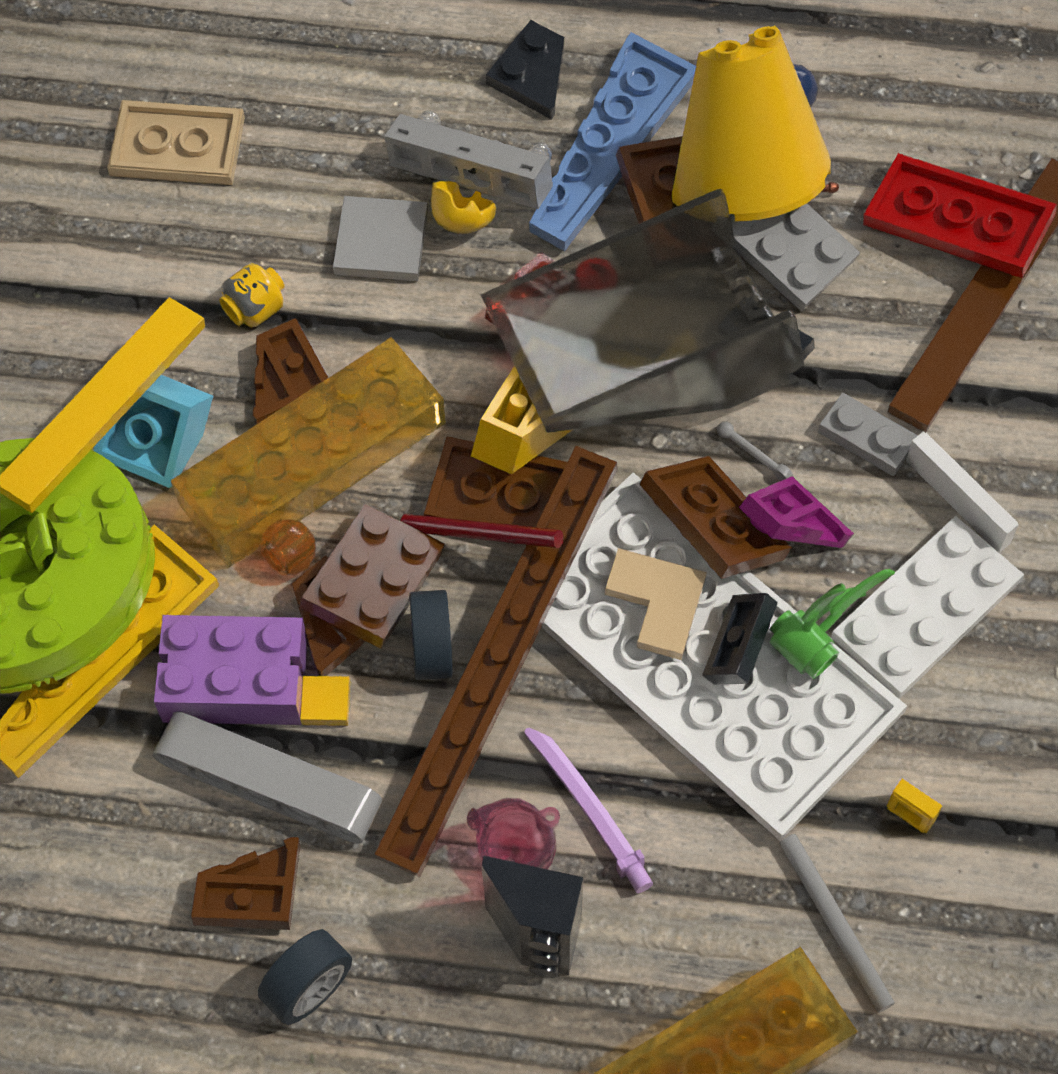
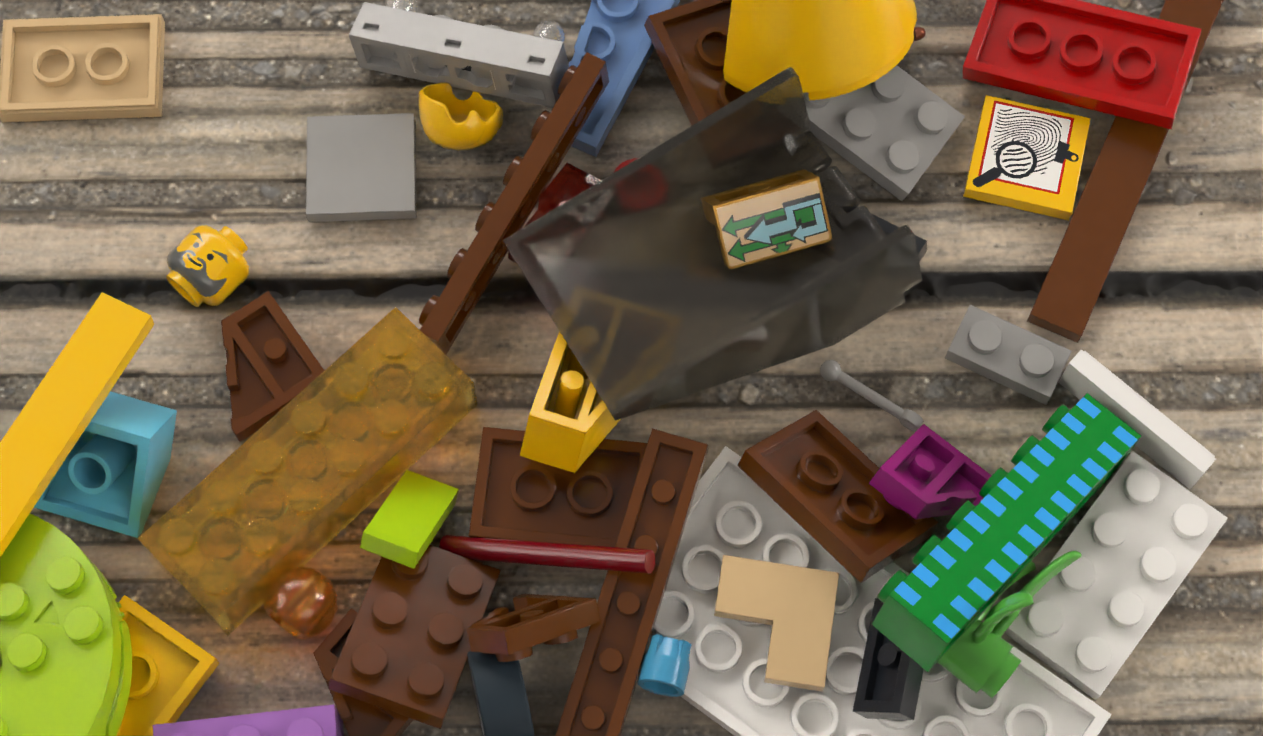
camera: 10 degrees left, 5 degrees up
none -> lime tile [360,470,459,568]
none -> reddish brown plate [419,52,609,355]
none -> reddish brown wing [467,594,600,662]
none -> dark azure hose [637,634,691,697]
none -> panel [701,169,832,269]
none -> green brick [872,393,1141,672]
none -> tile [963,95,1091,221]

